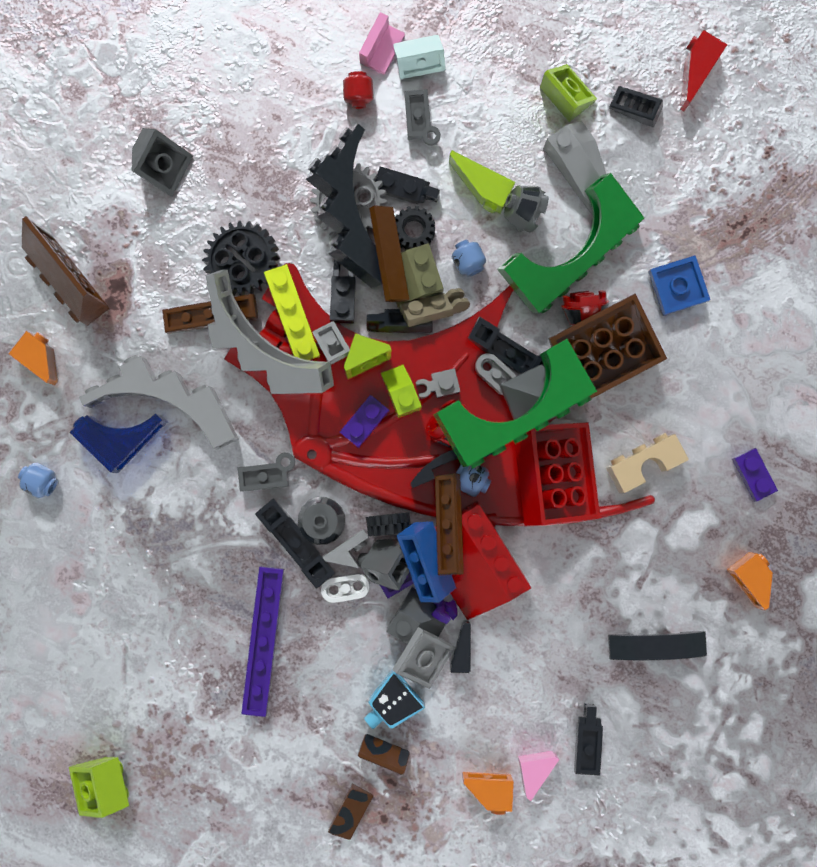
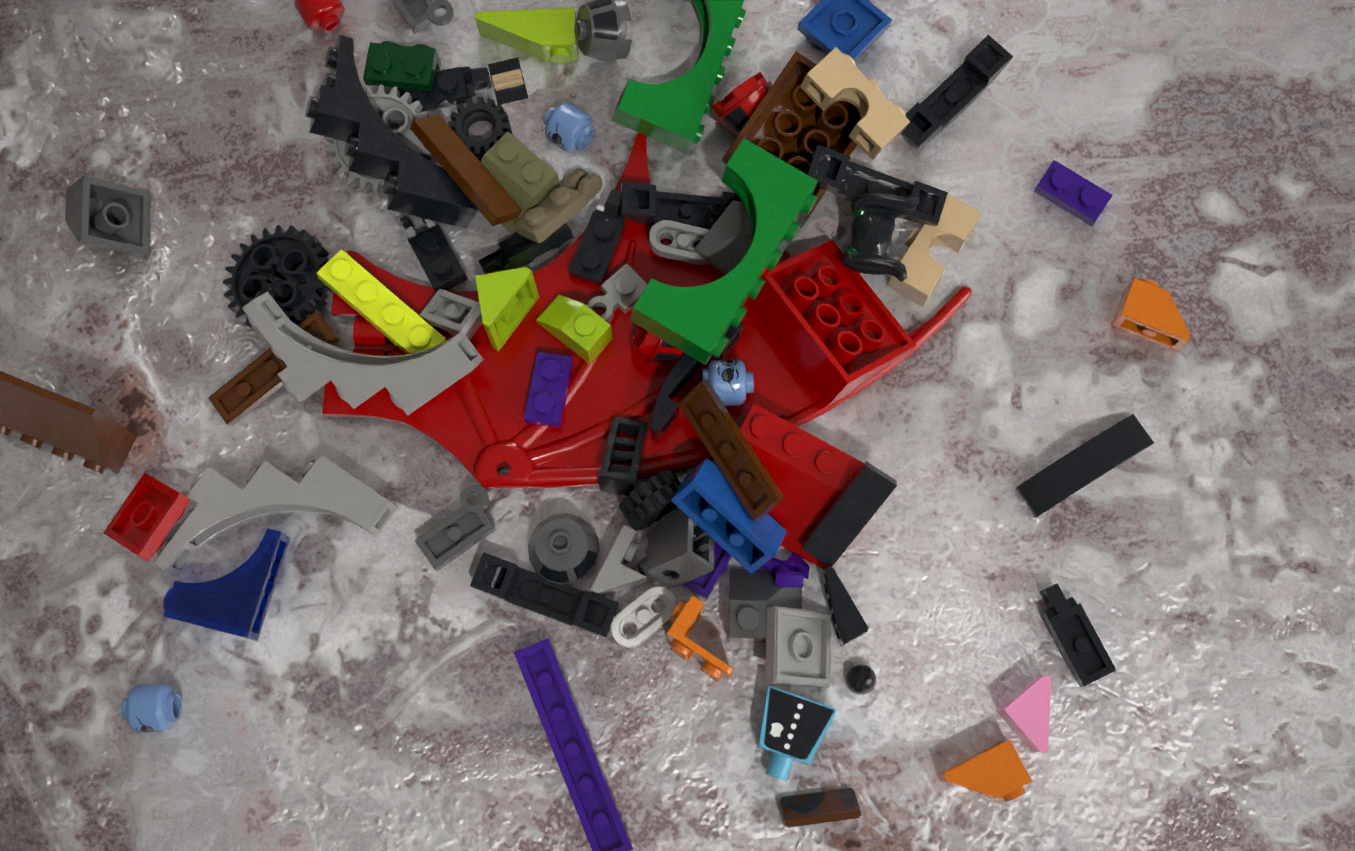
camera: 25 degrees left, 10 degrees down
orange slope [8,331,58,385] -> none
none -> red plate [103,473,191,562]
none -> dark green bracket [363,41,441,91]
none -> black piece [488,57,528,105]
none -> black hinge [568,189,626,286]
none -> black slope [599,417,648,496]
none -> orange bracket [667,595,734,682]
none -> tan arch [800,47,910,160]
none -> black tile [801,461,897,568]
none -> black slope [807,145,948,226]
none -> black hair [841,192,920,282]
none -> black hinge [846,665,876,695]
none -> black slope [901,35,1013,149]

